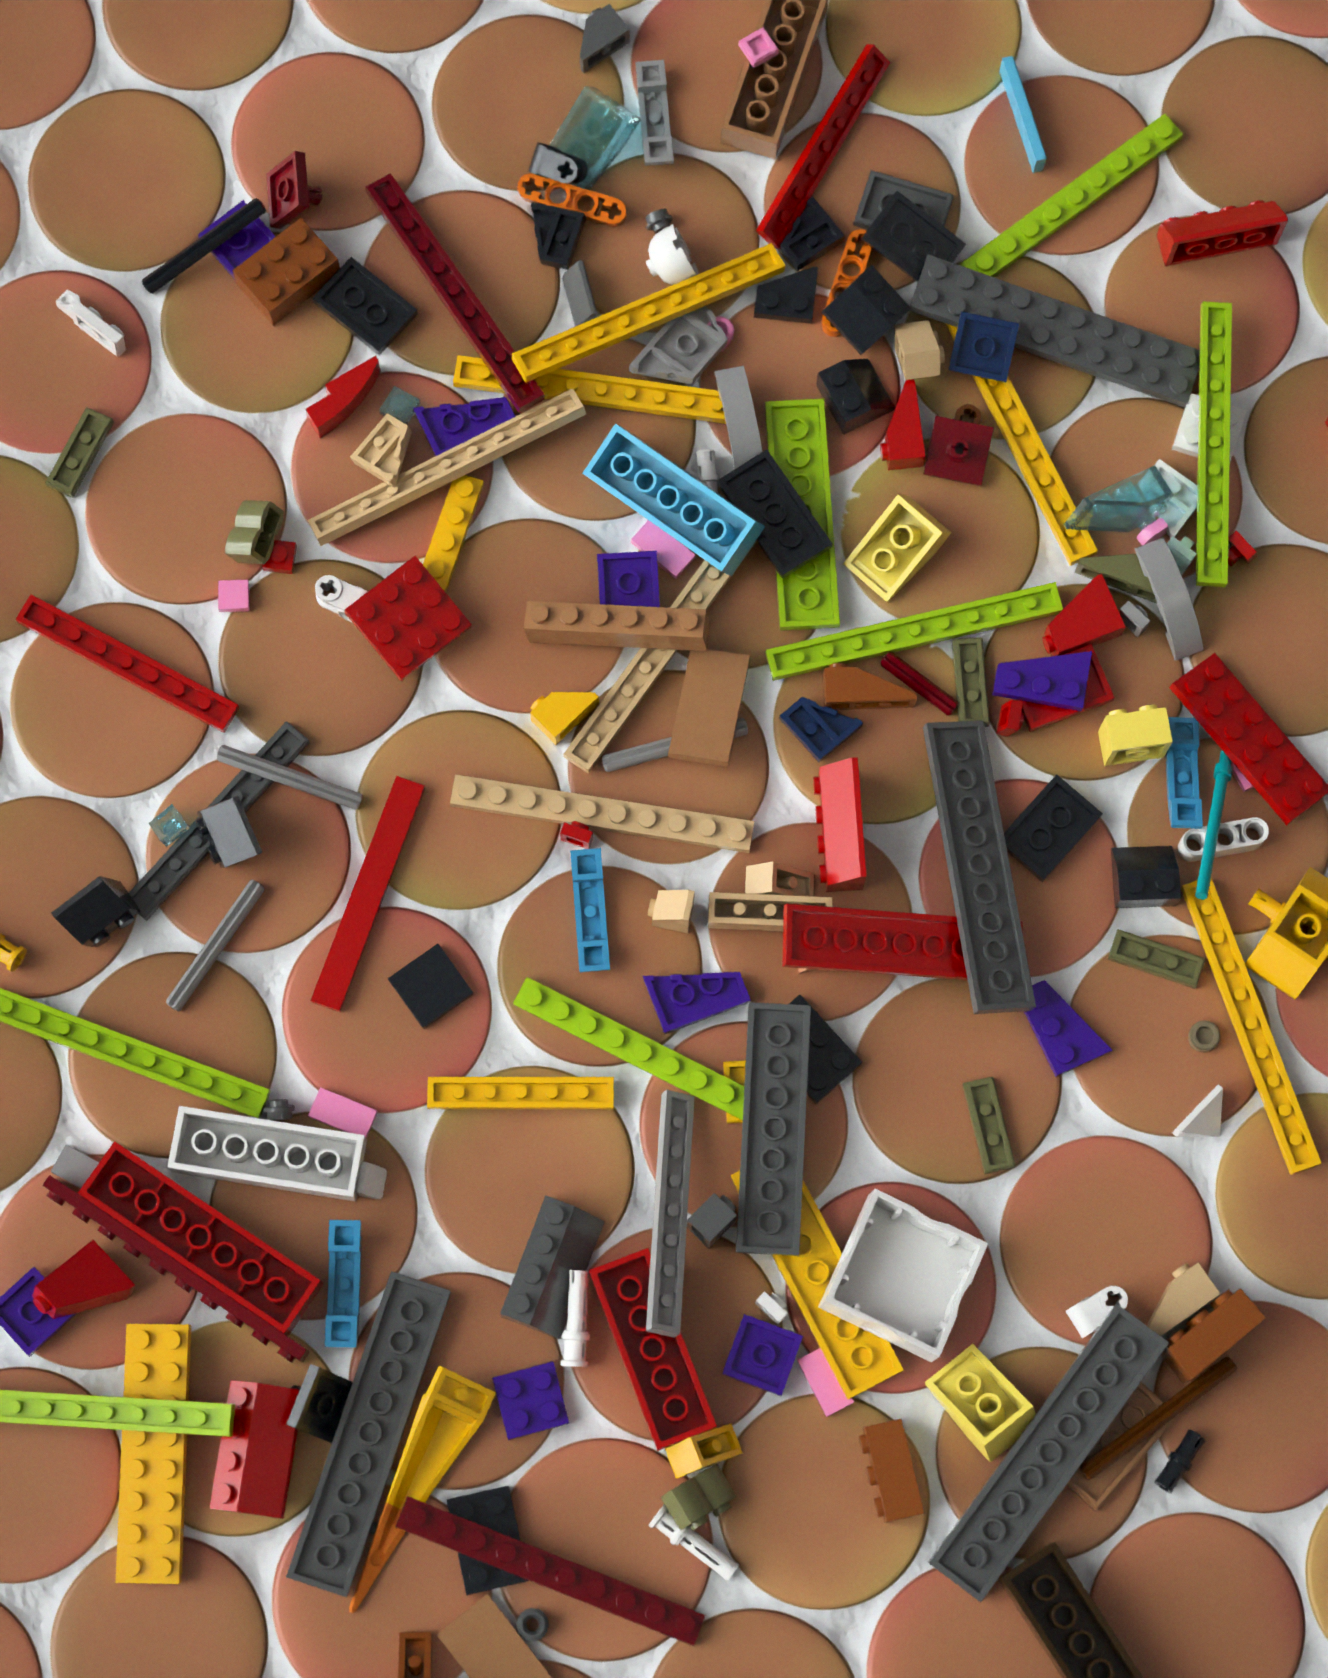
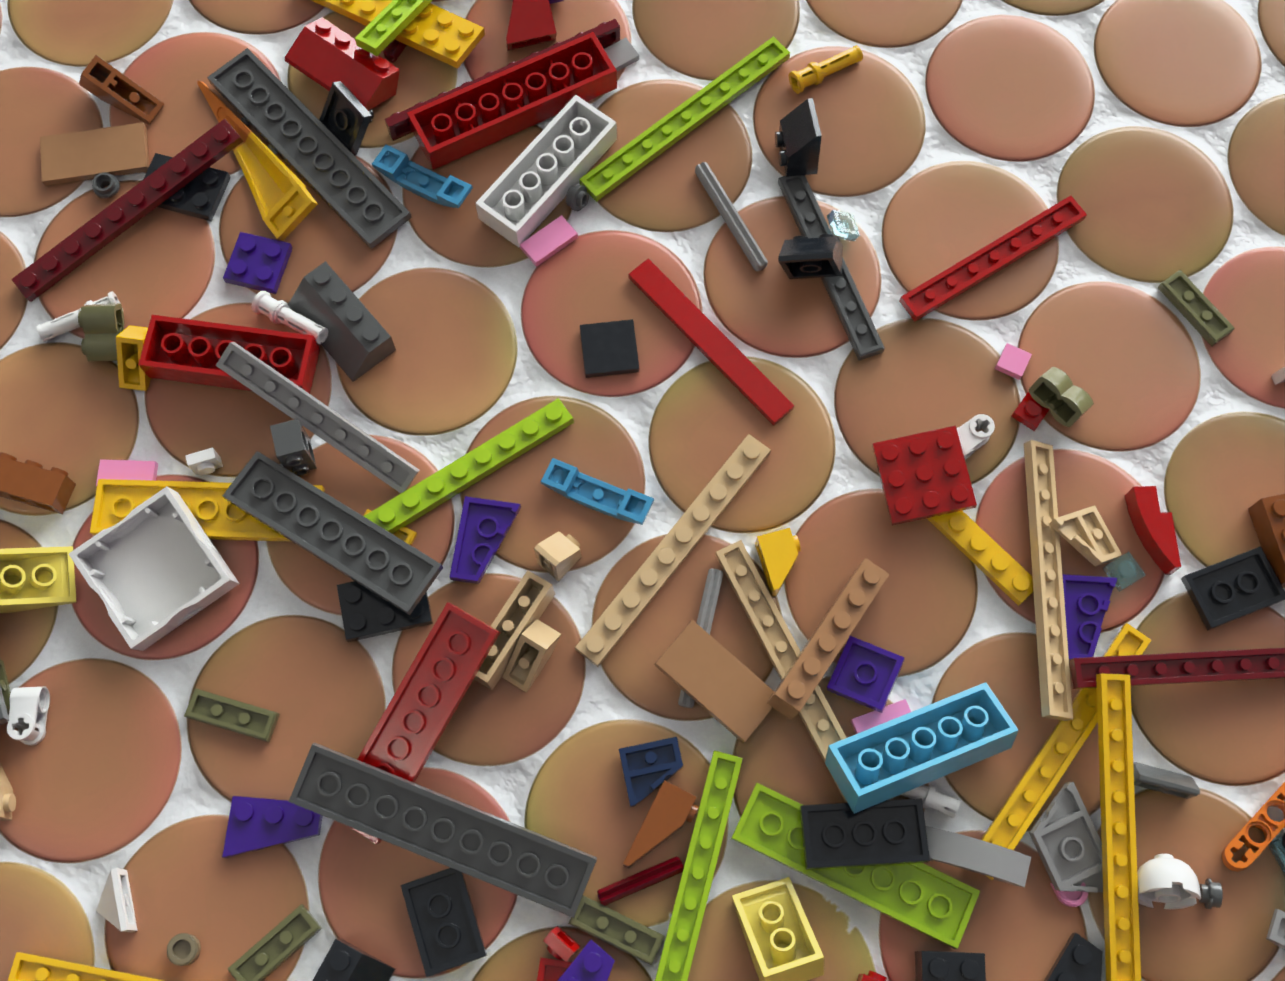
camera: 120 degrees right, 5 degrees down
light grey axle [217,745,362,810] -> none
white slope [356,1162,387,1199] -> none
yellow plate [427,1077,614,1109] -> none
black wing [531,202,586,270] -> none
red plate [560,821,593,849] -> none
dark purple plate [722,1314,803,1396] -> none
slope [813,757,867,892] -> none

